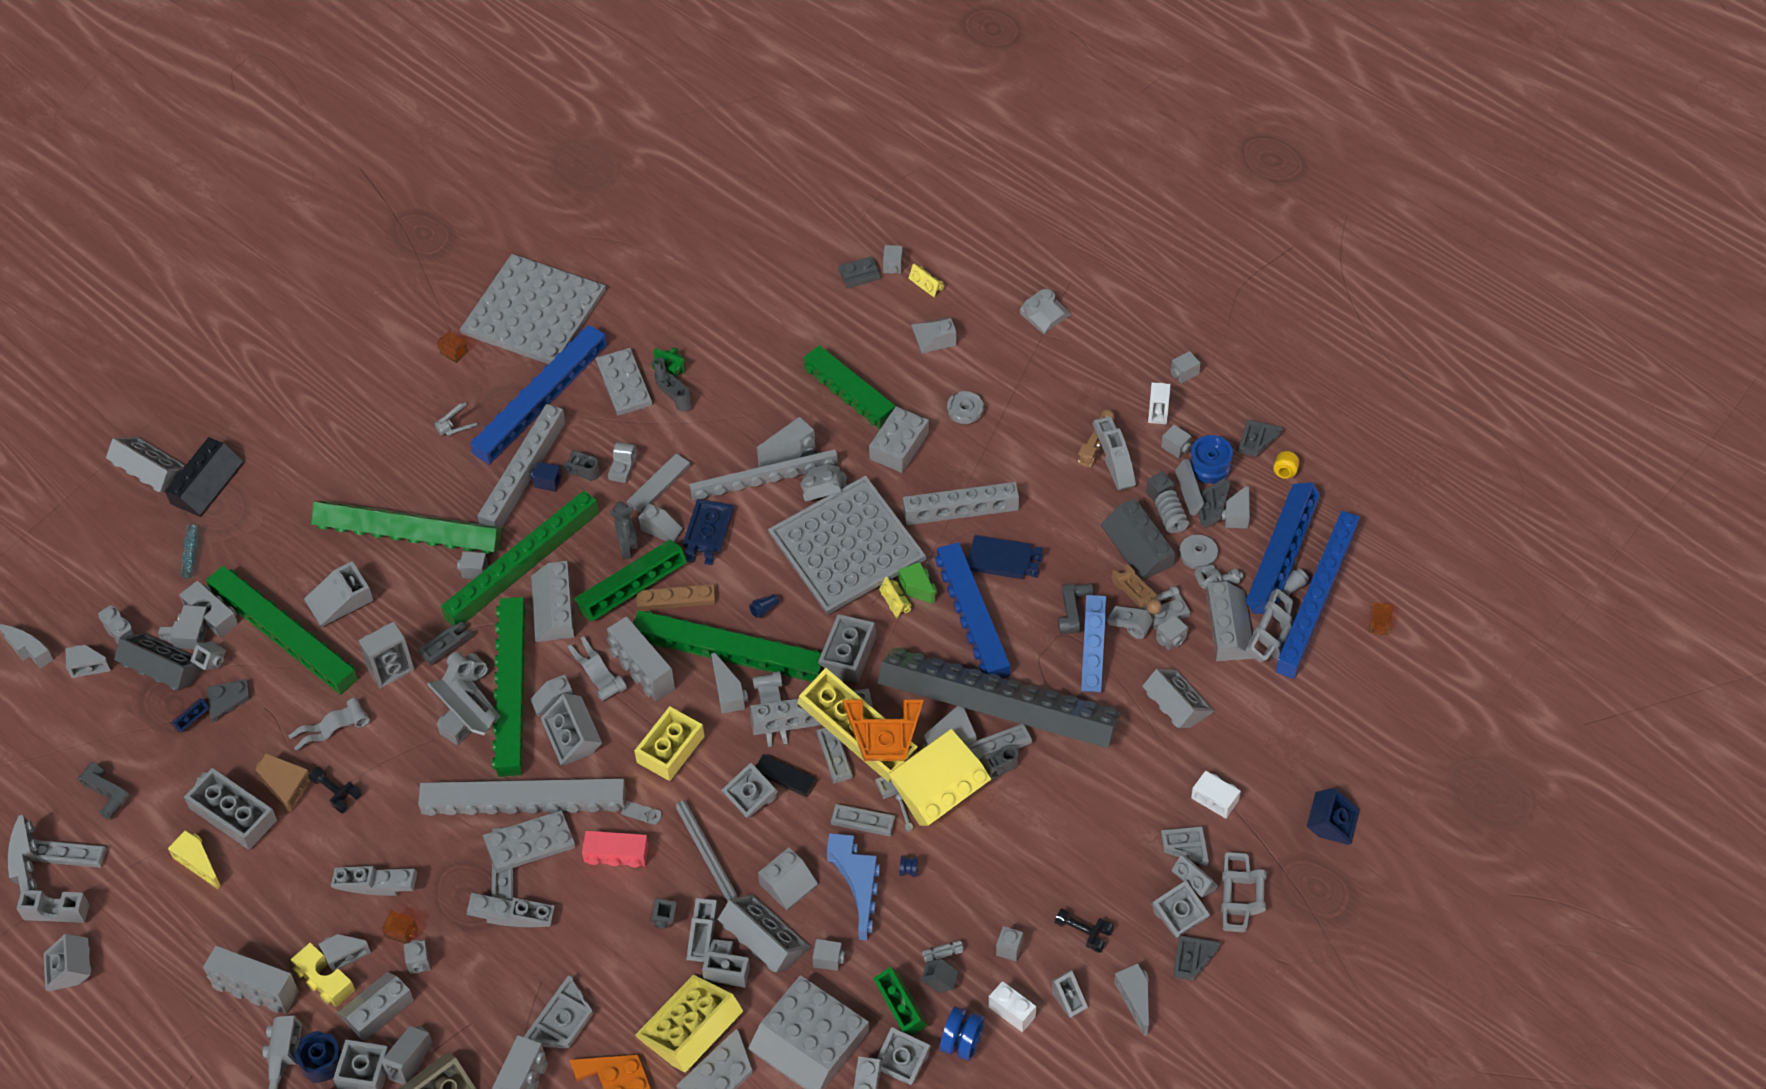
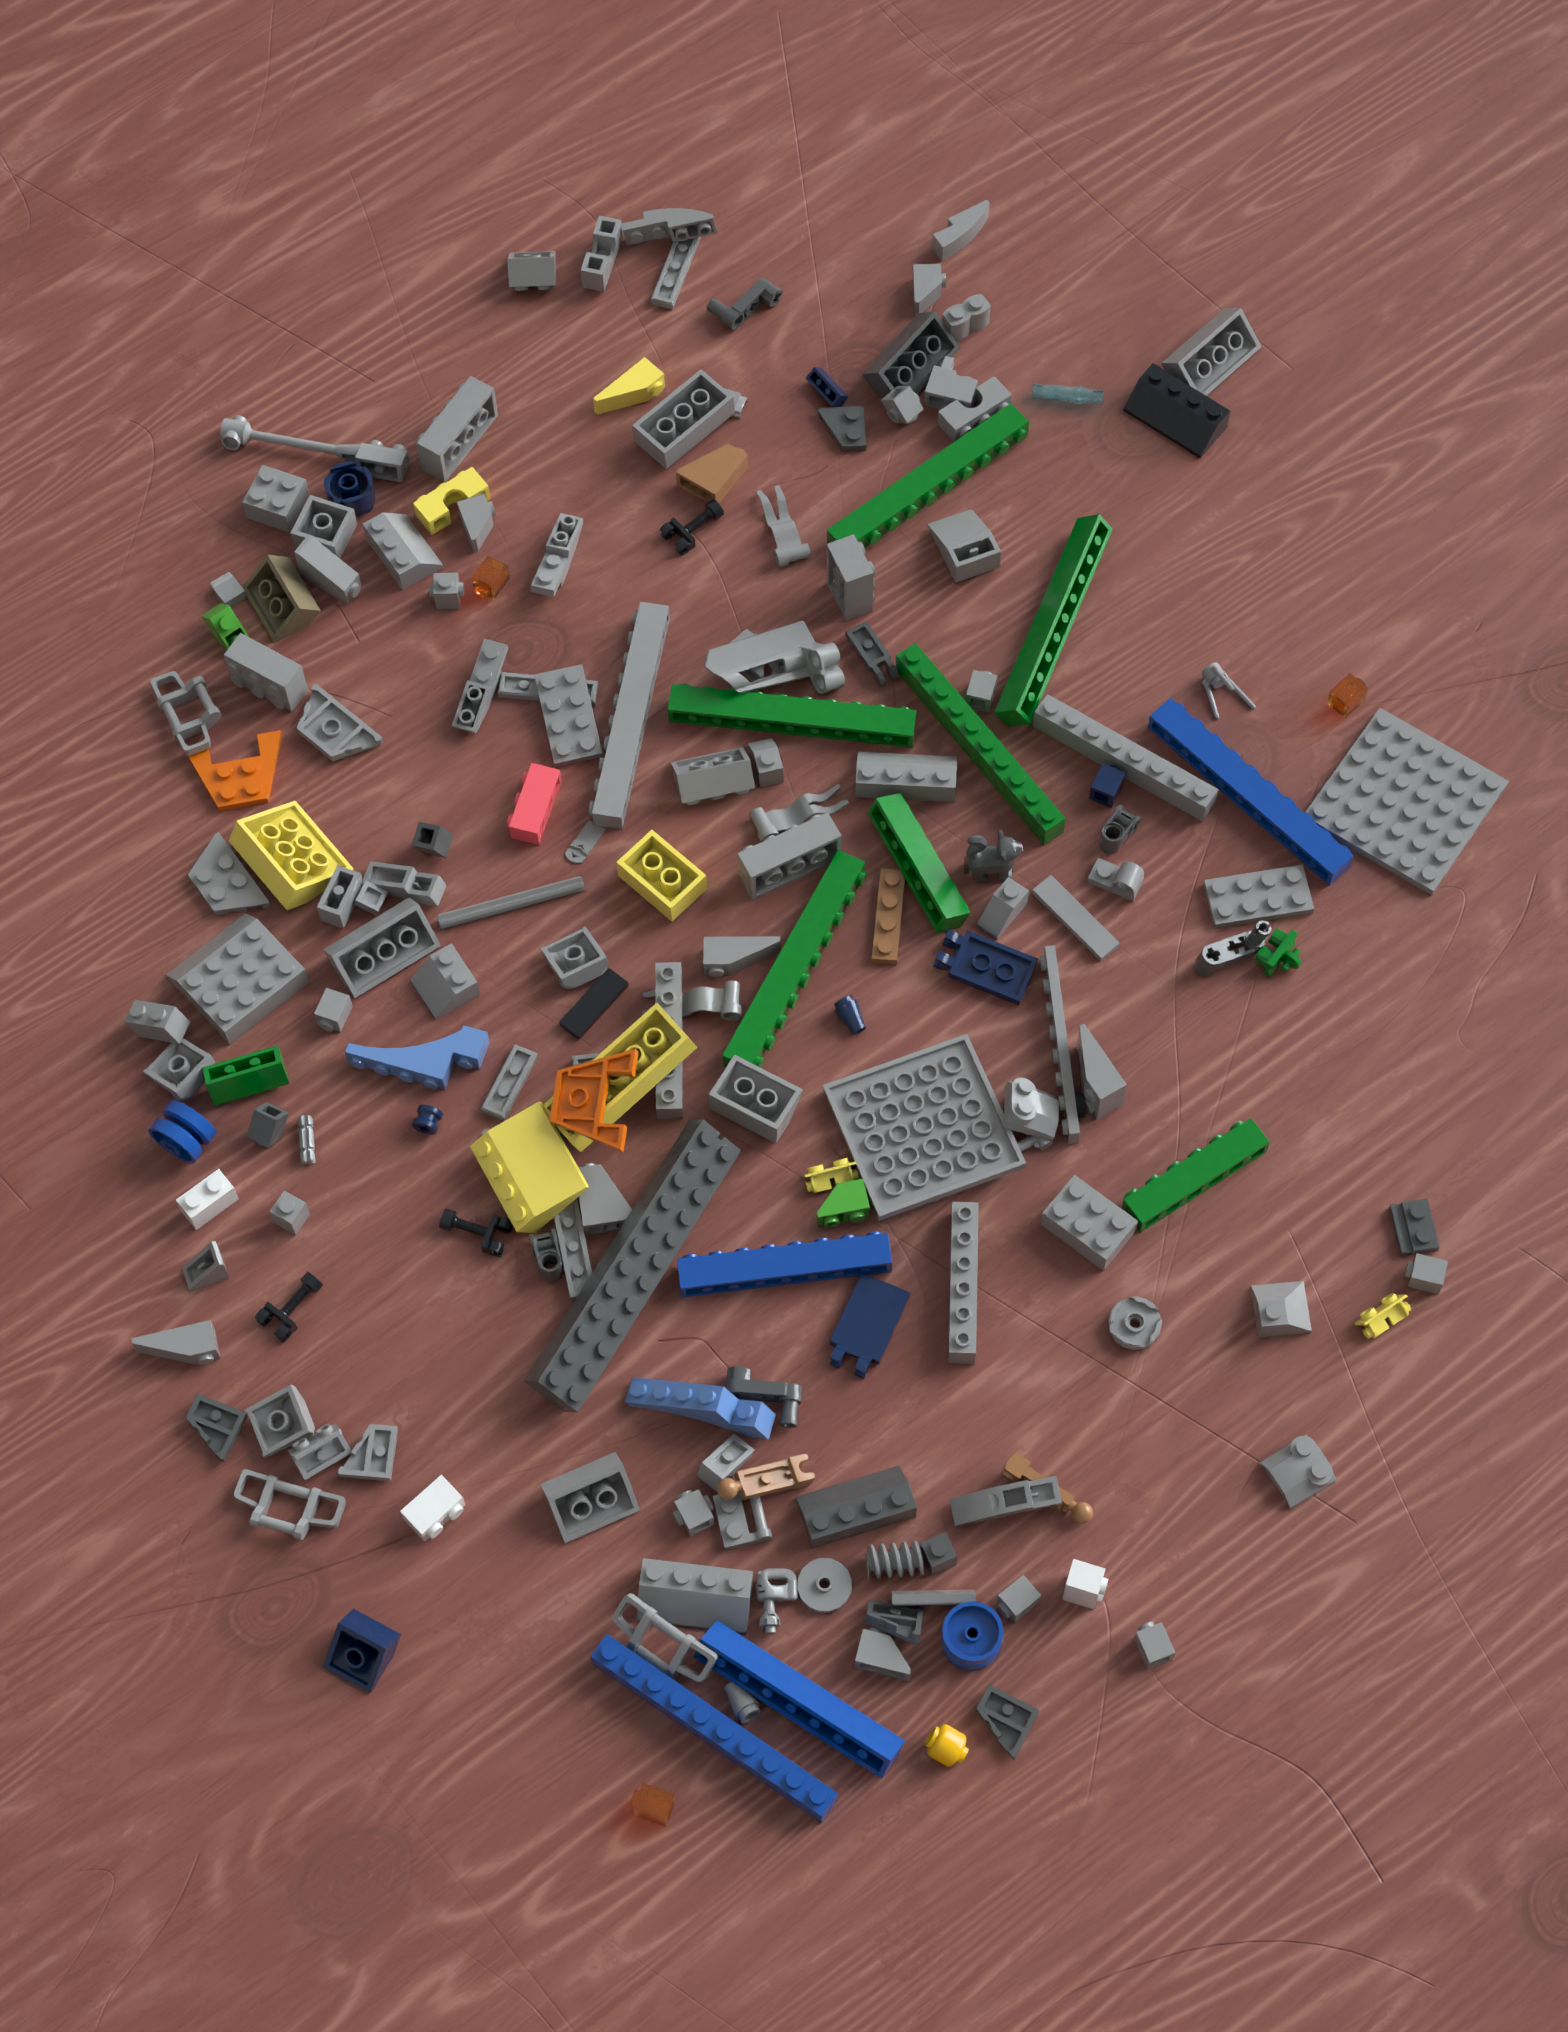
camera: 100 degrees right, 10 degrees up
none -> black bar [439,1208,513,1257]

